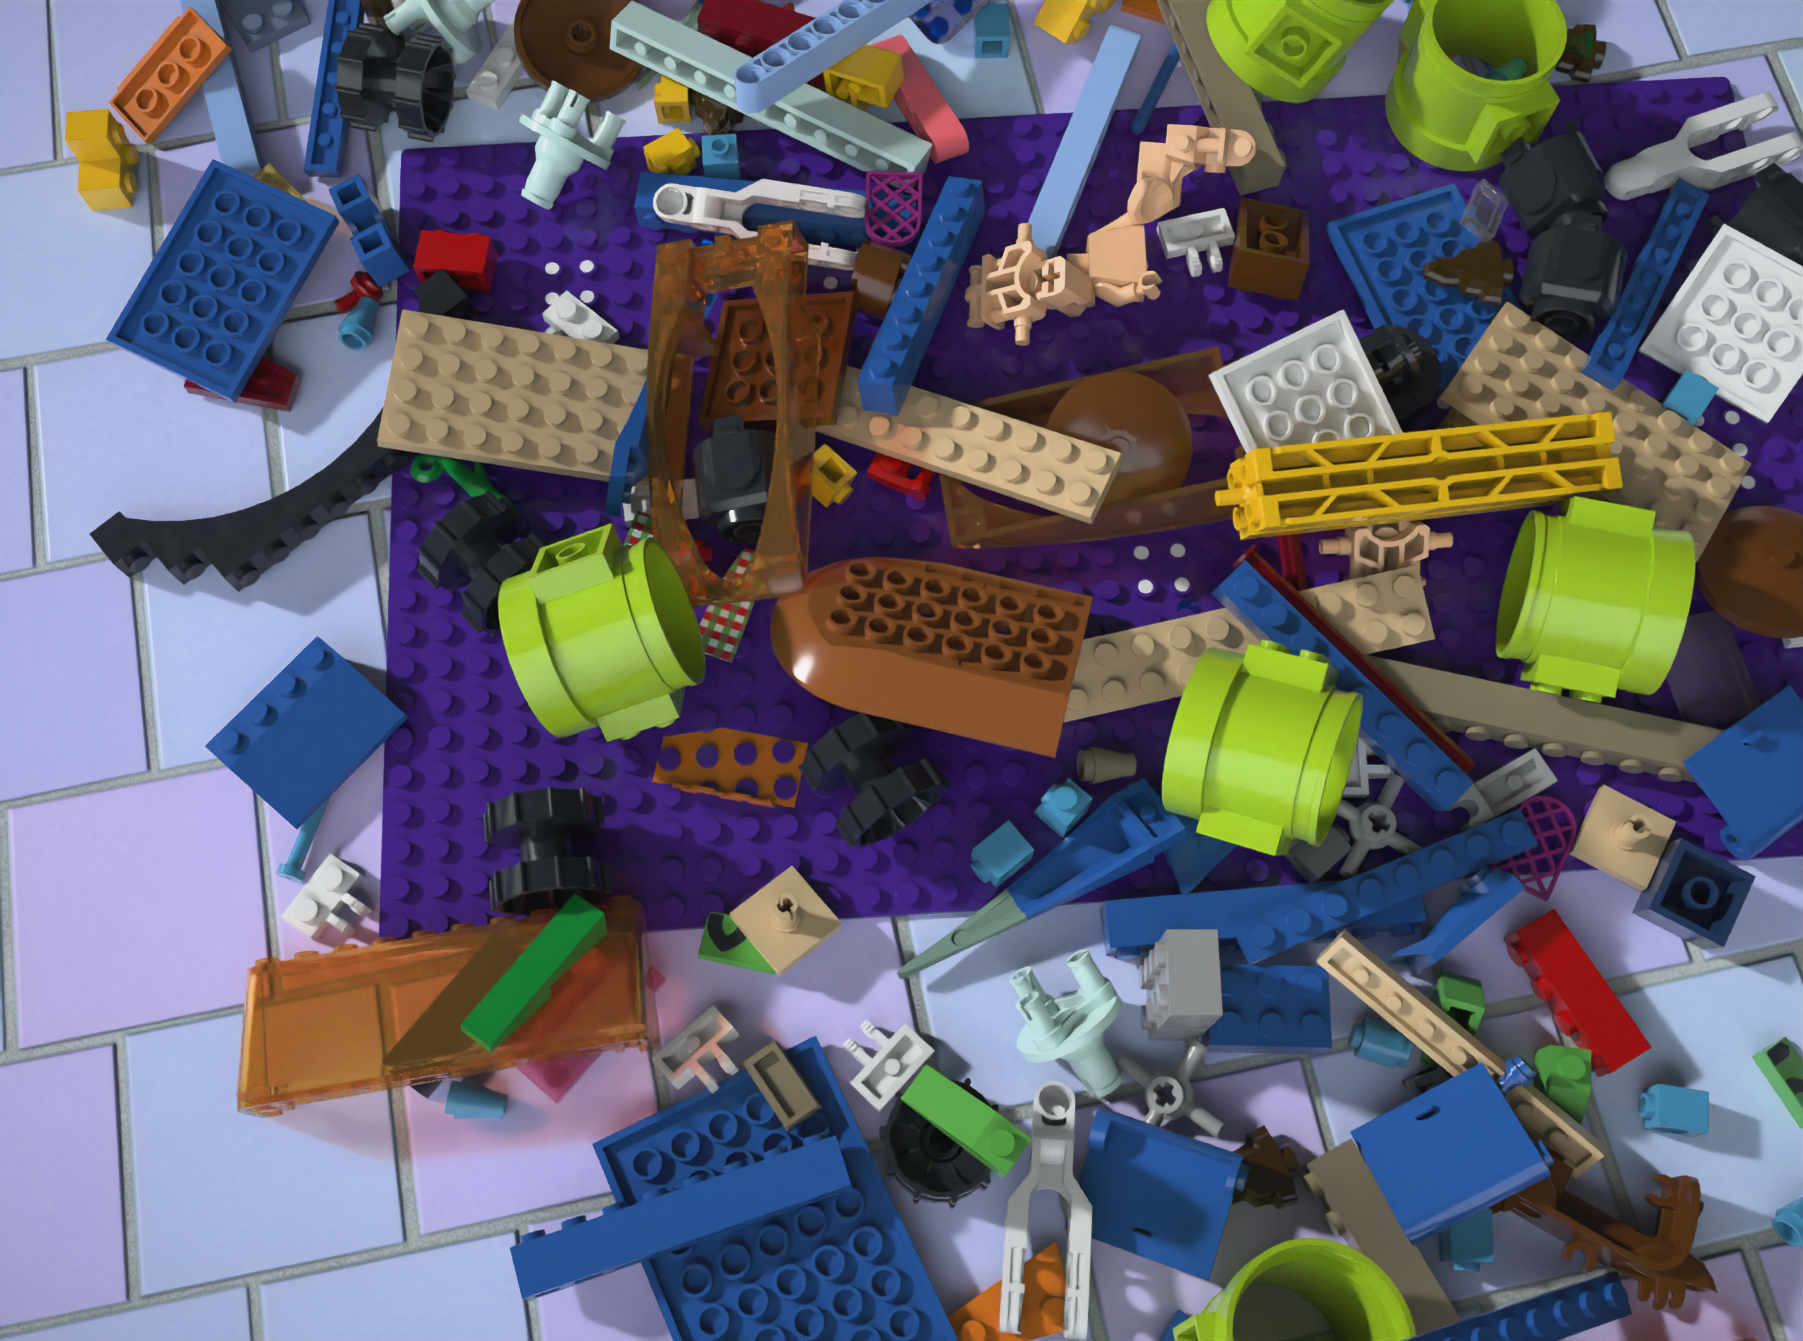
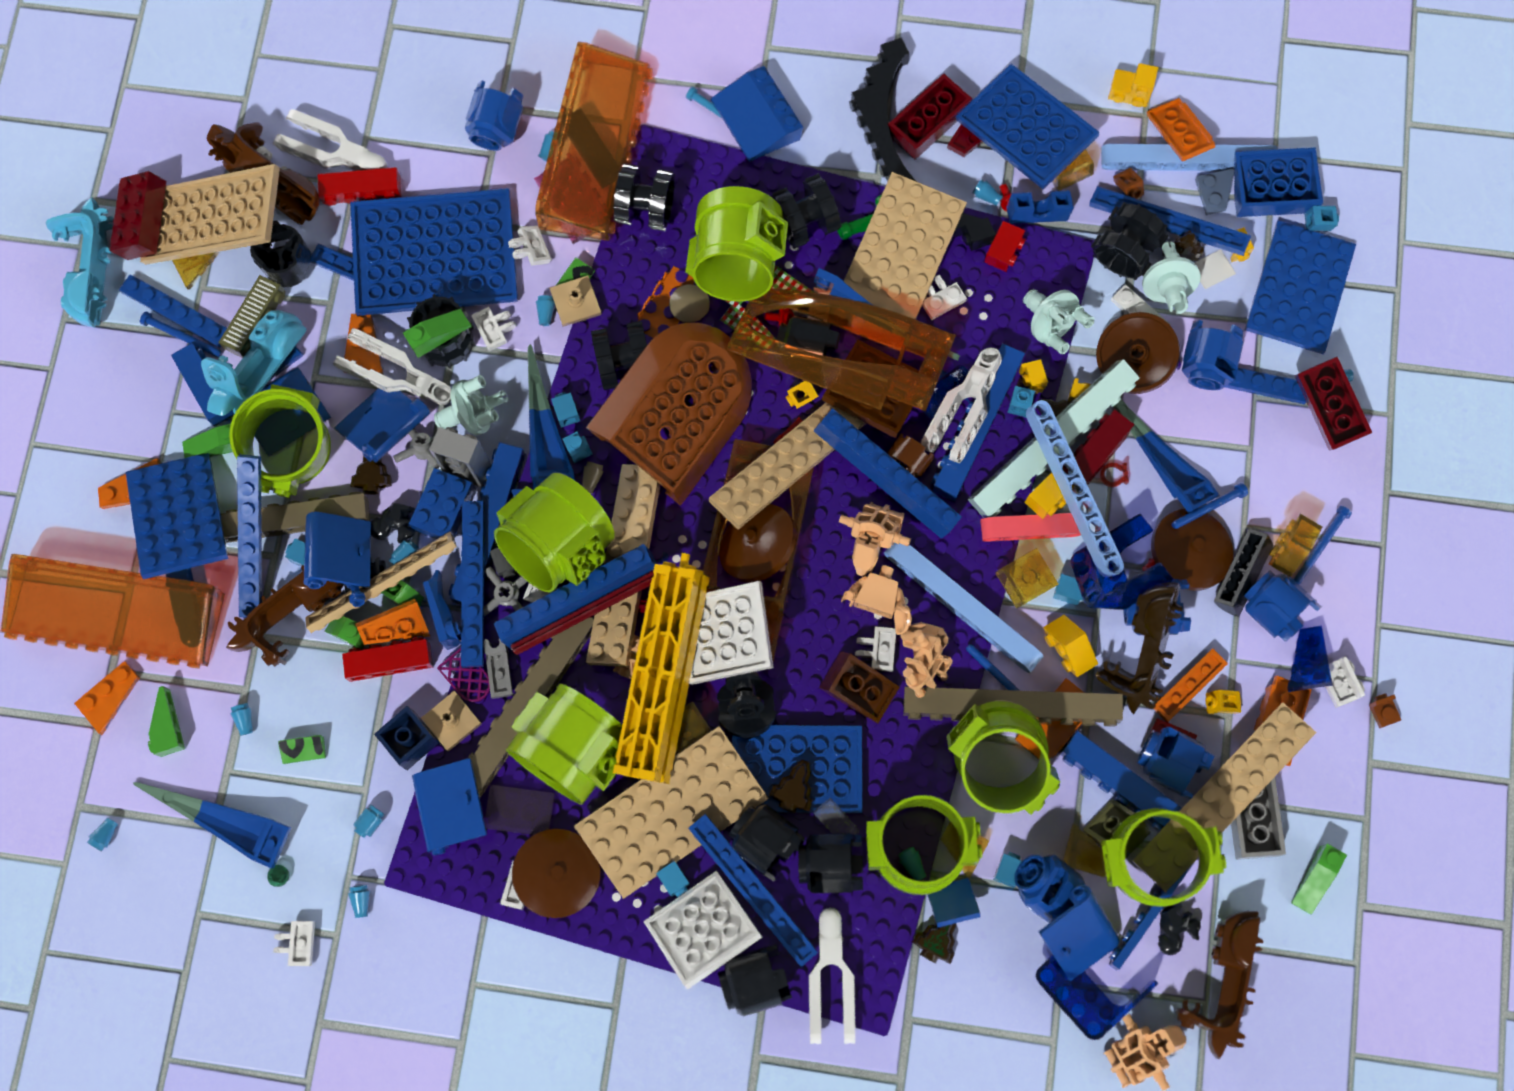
camera: 115 degrees right, 5 degrees up
white hinge [280,853,372,941] -> none
green slope [460,894,608,1053] -> none
blue brick [509,1132,853,1301] -> none
dark tan tile [742,1039,822,1133] -> none
magenta window [864,171,923,247] -> none
dark azure brick [1638,1084,1709,1137] -> none
none -> orange wing [355,599,431,645]
none -> black animal [371,503,415,544]
none -> blue piece [464,80,523,151]
none -> dark azure cone [536,295,555,326]
none -> dark tan dish [669,285,710,323]
none -> dark red brick [888,73,972,160]
none -> clear yellow brick [995,548,1059,609]
none -> dark orange bracket [1113,167,1144,199]

